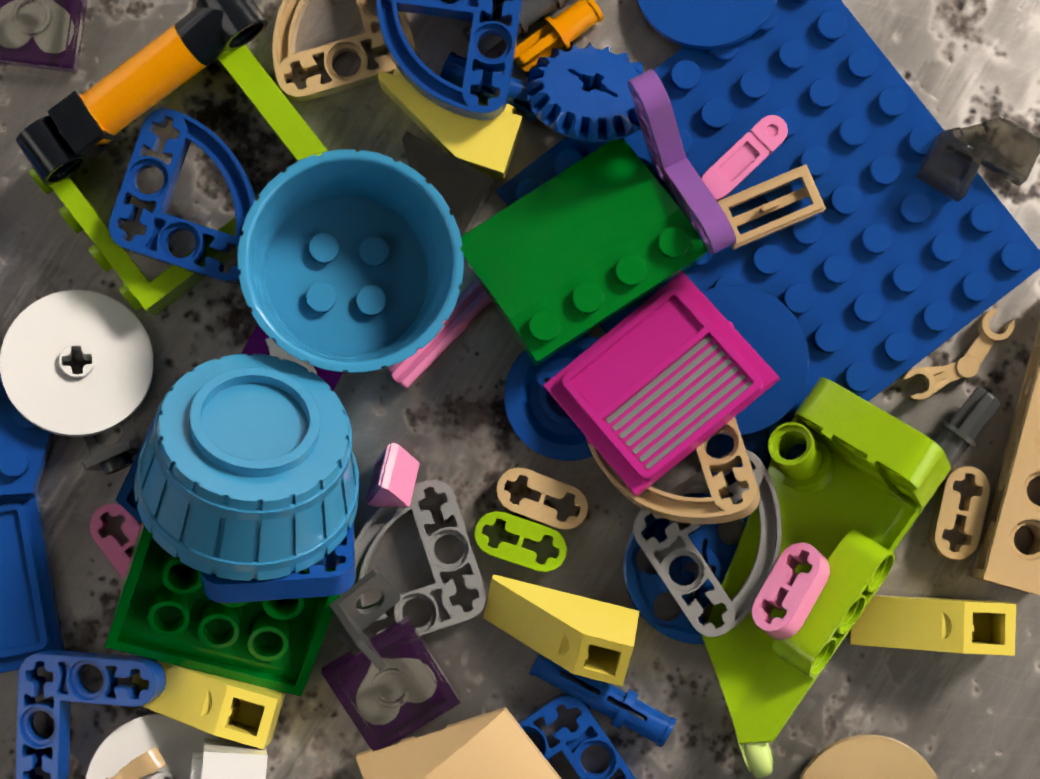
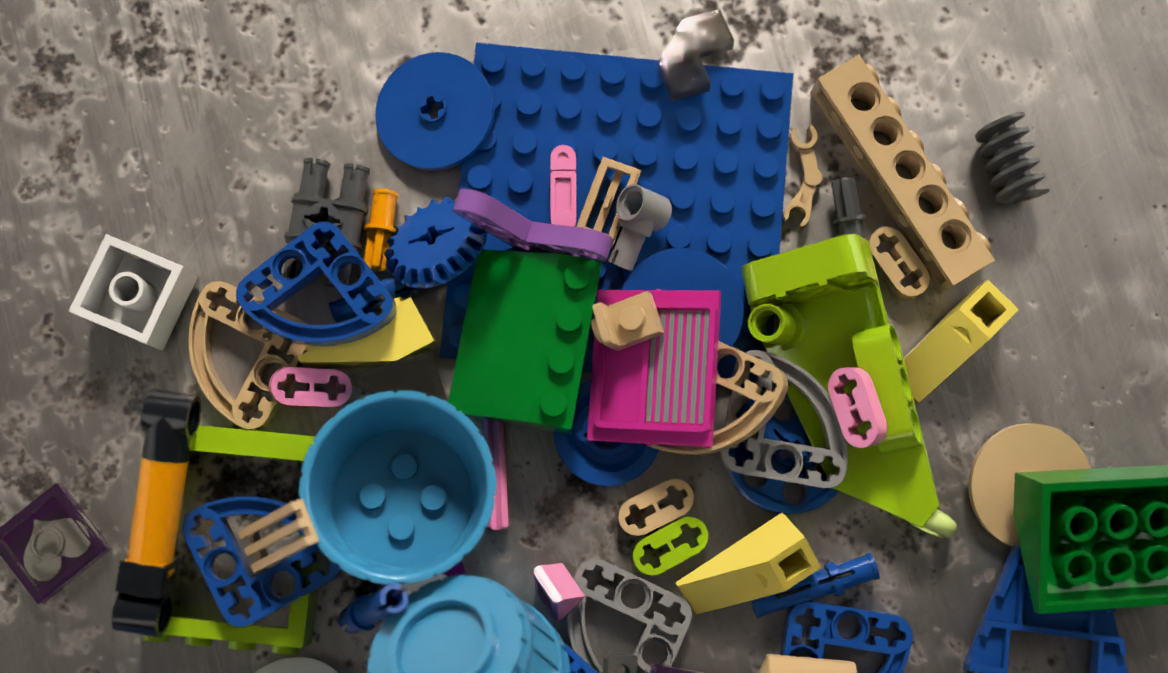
camera: 50 degrees left, 5 degrees down
none -> tan tile [238,499,319,573]
none -> bright pink beam [269,366,352,407]
none -> blue pin [338,583,409,634]
none -> tan bracket [591,291,665,351]
none -> light grey pin [608,184,672,271]

